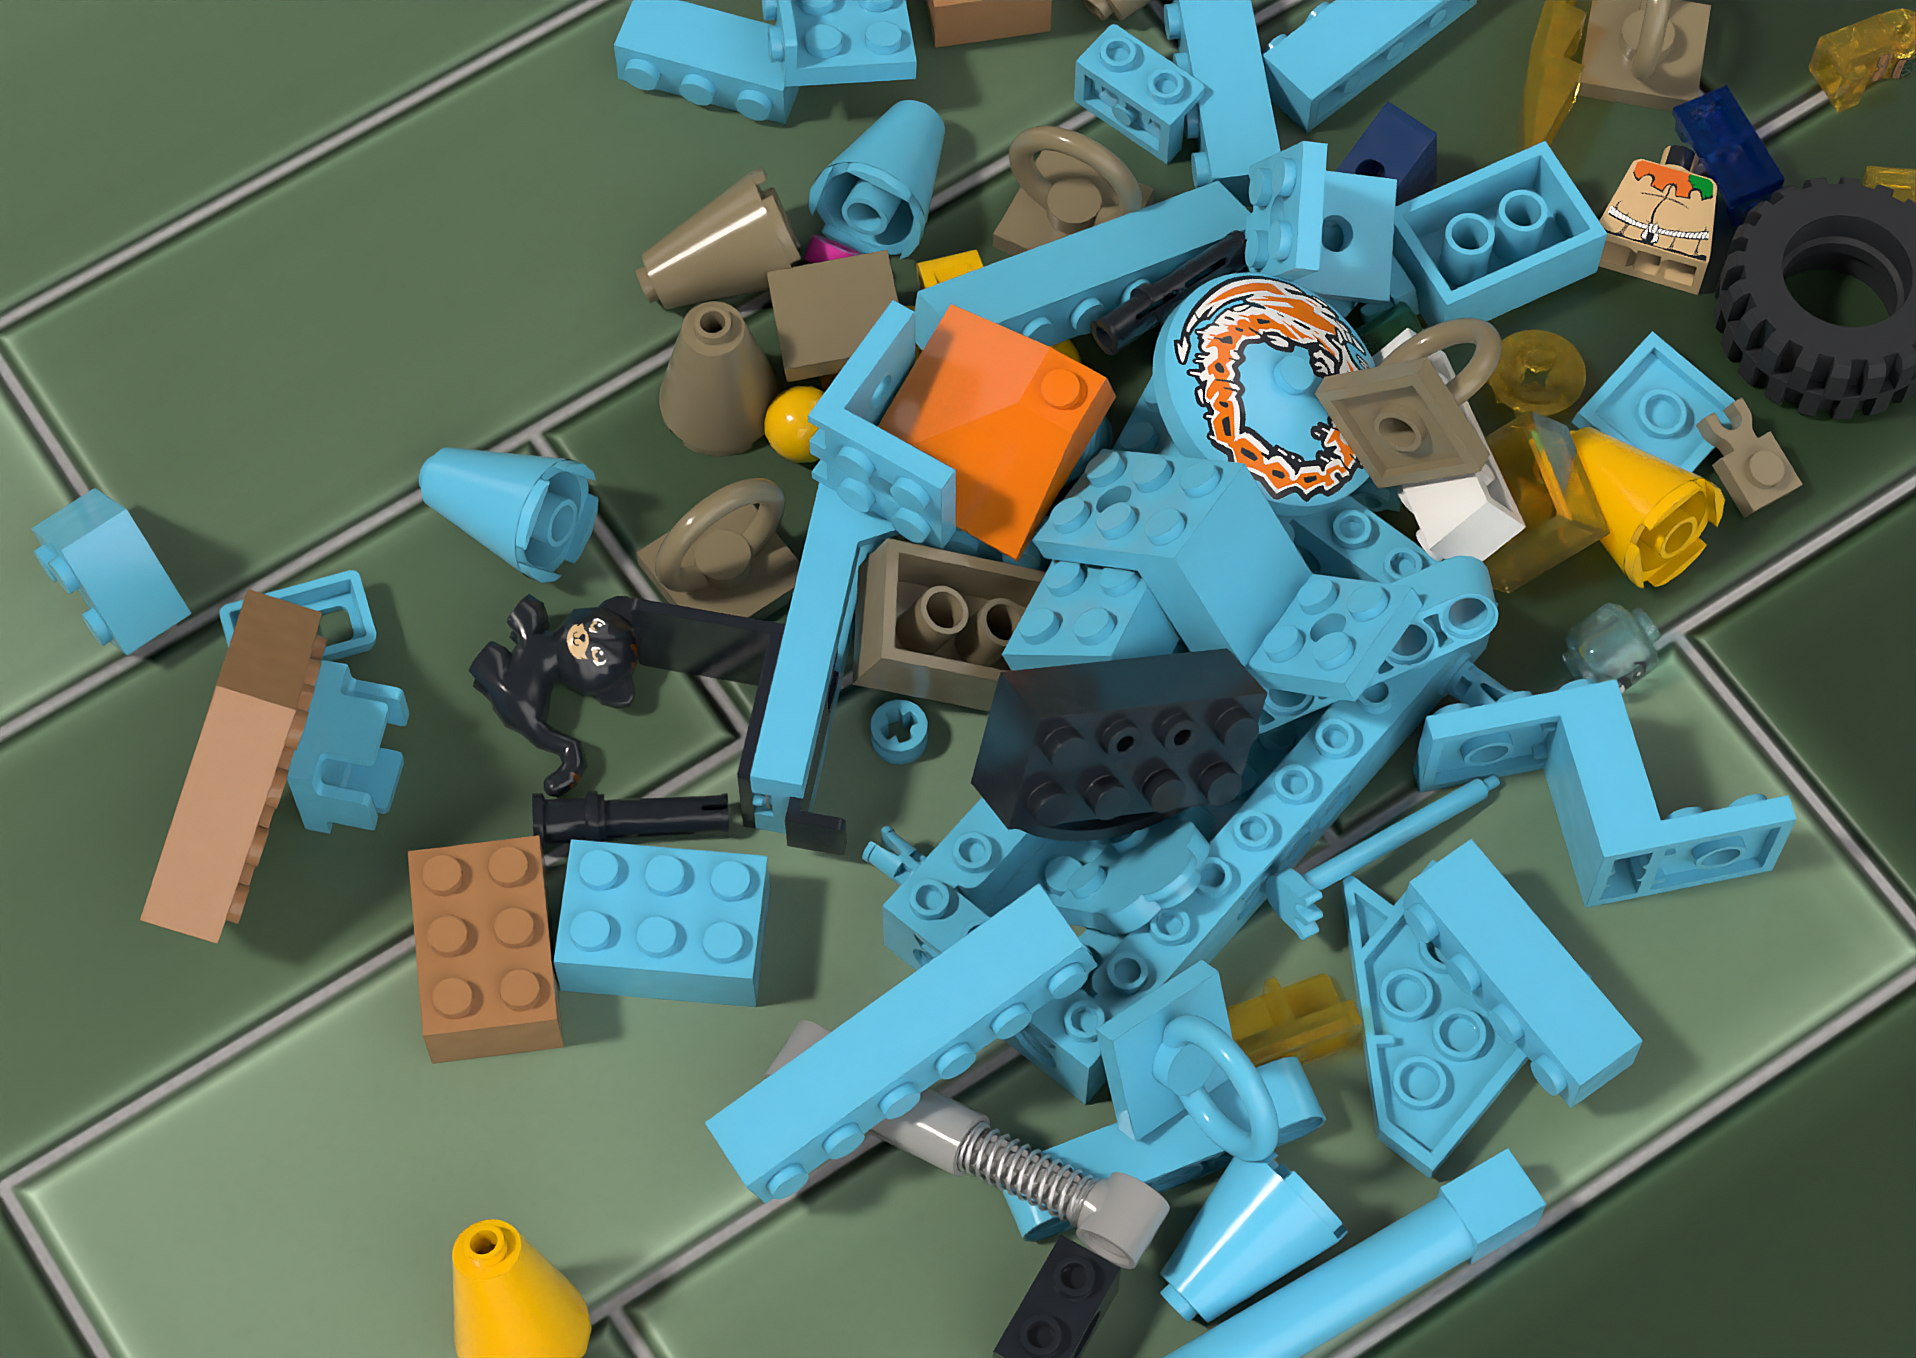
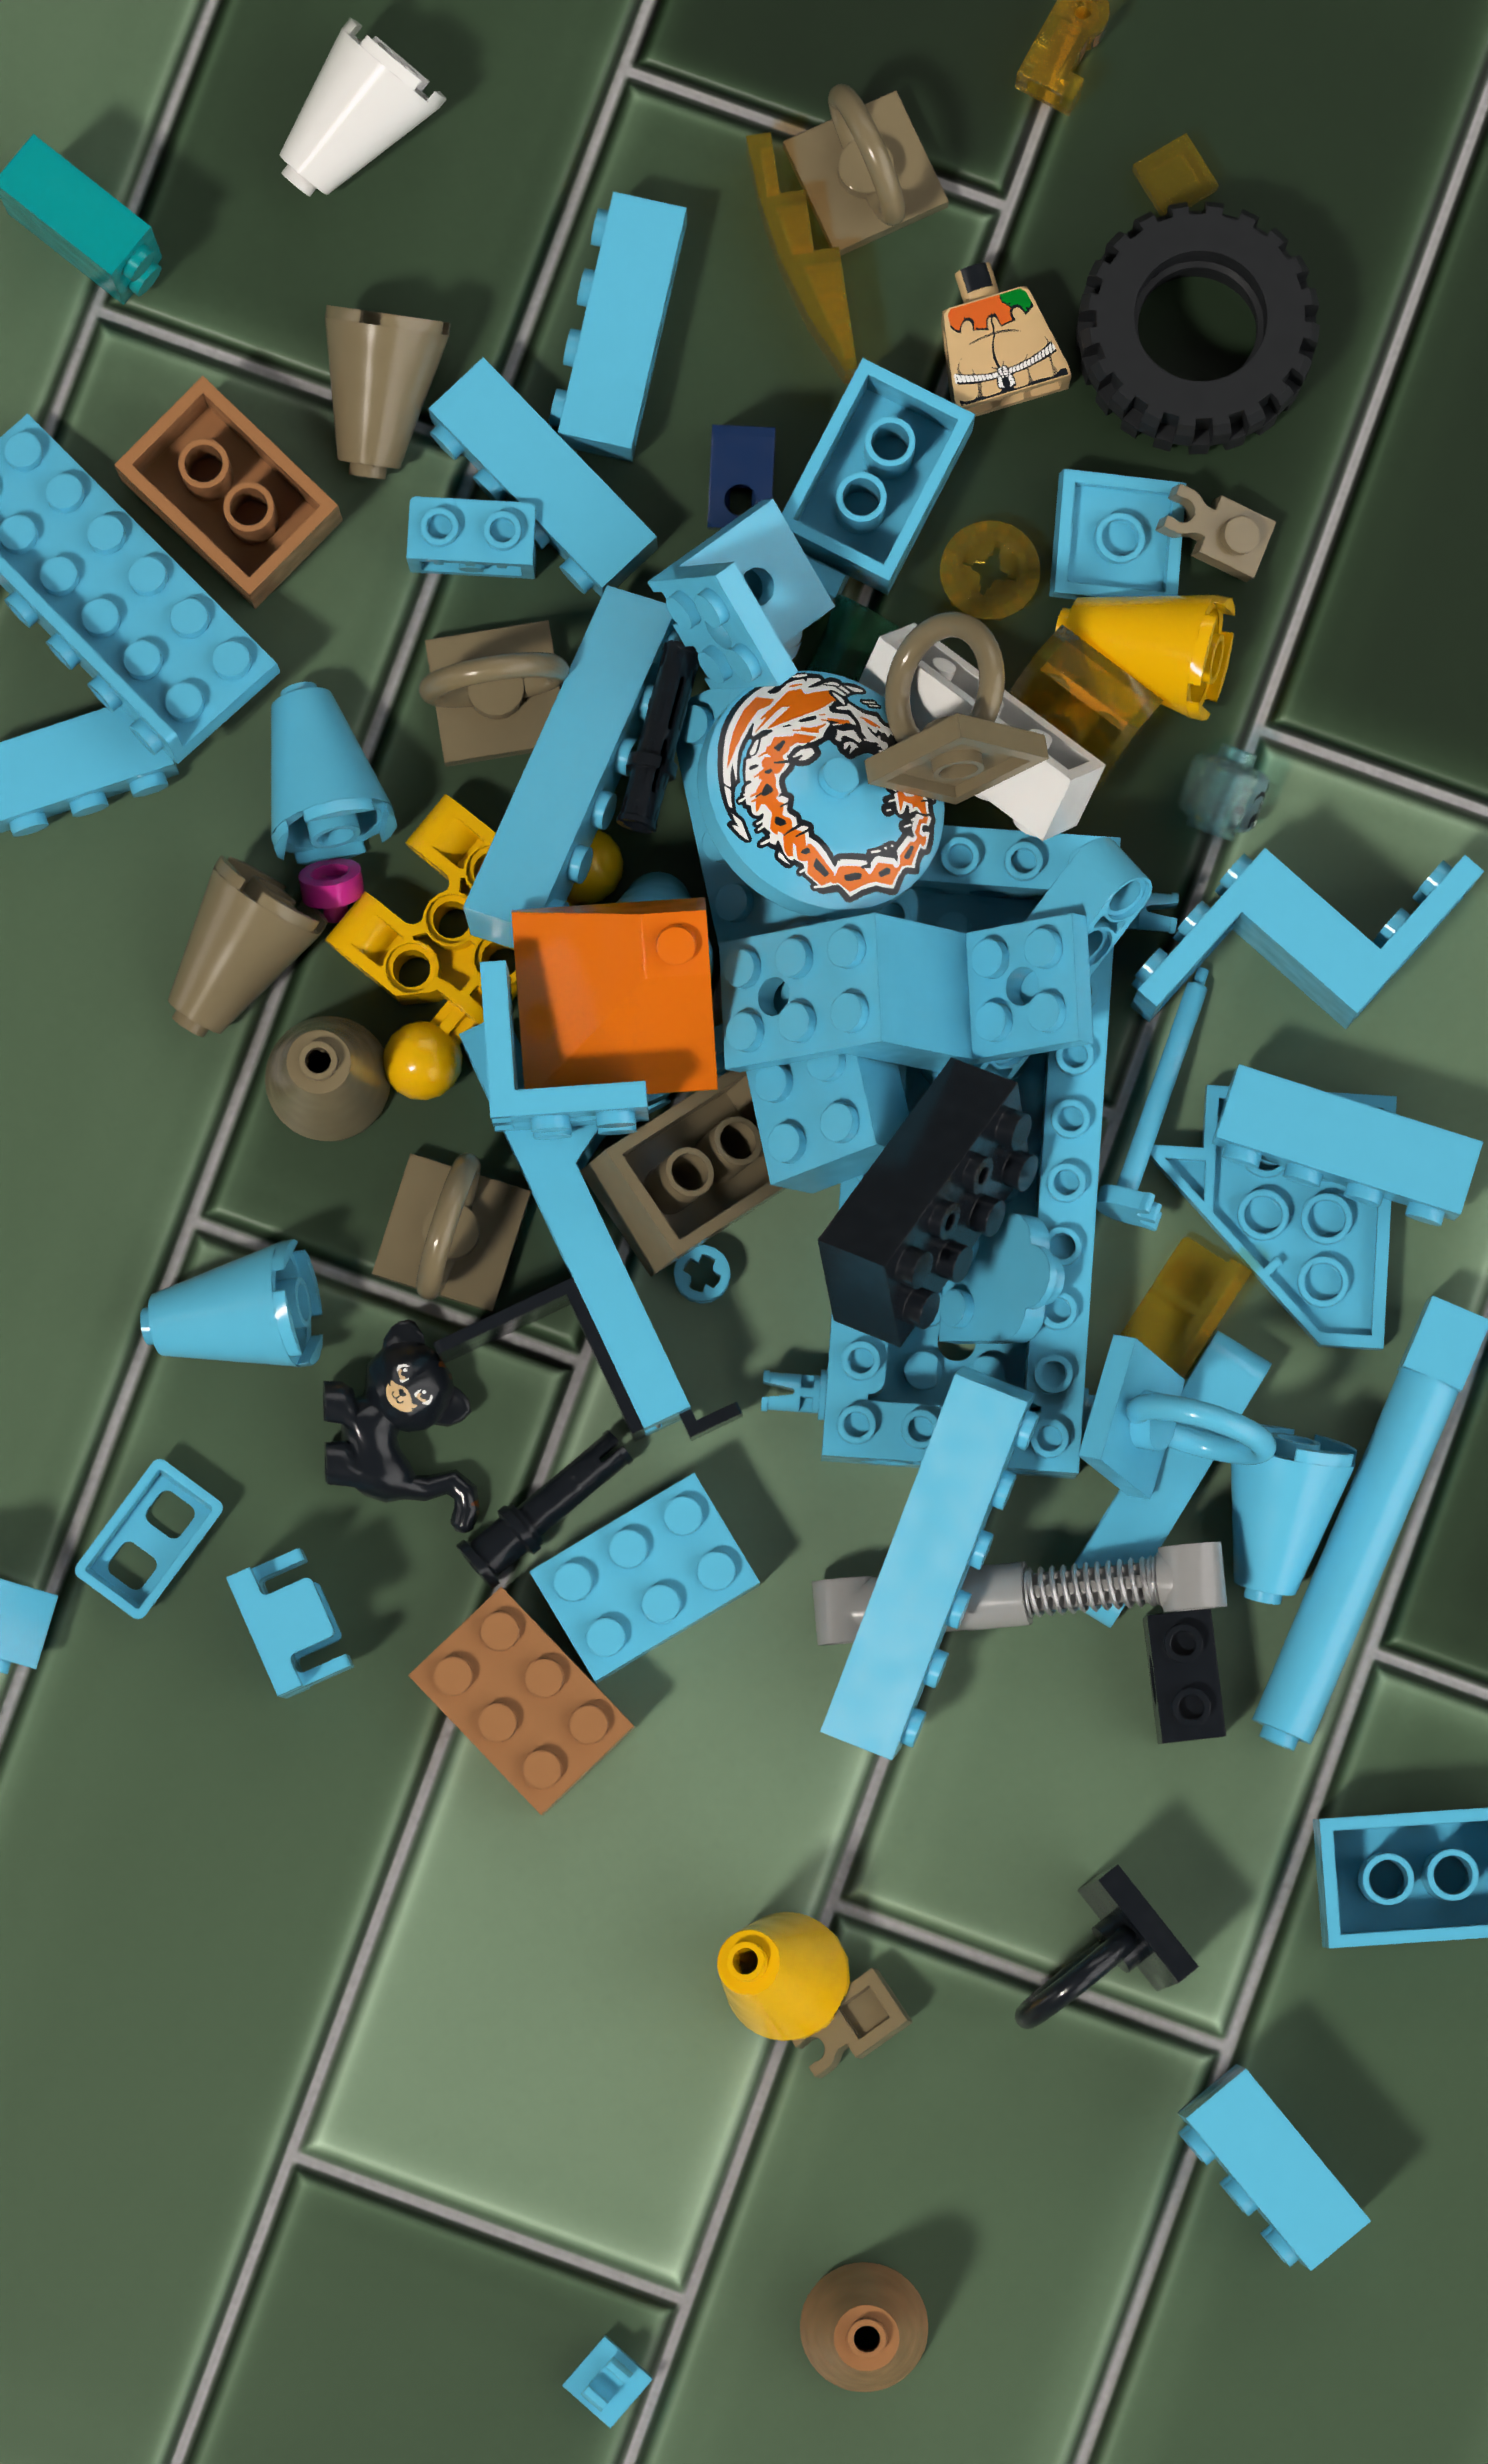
camera: 35 degrees left, 20 degrees up
medium nougat piece [140,589,328,944] -> none
dark tan tile [767,250,898,382] -> none
clear blue hinge [1672,85,1785,226] -> none

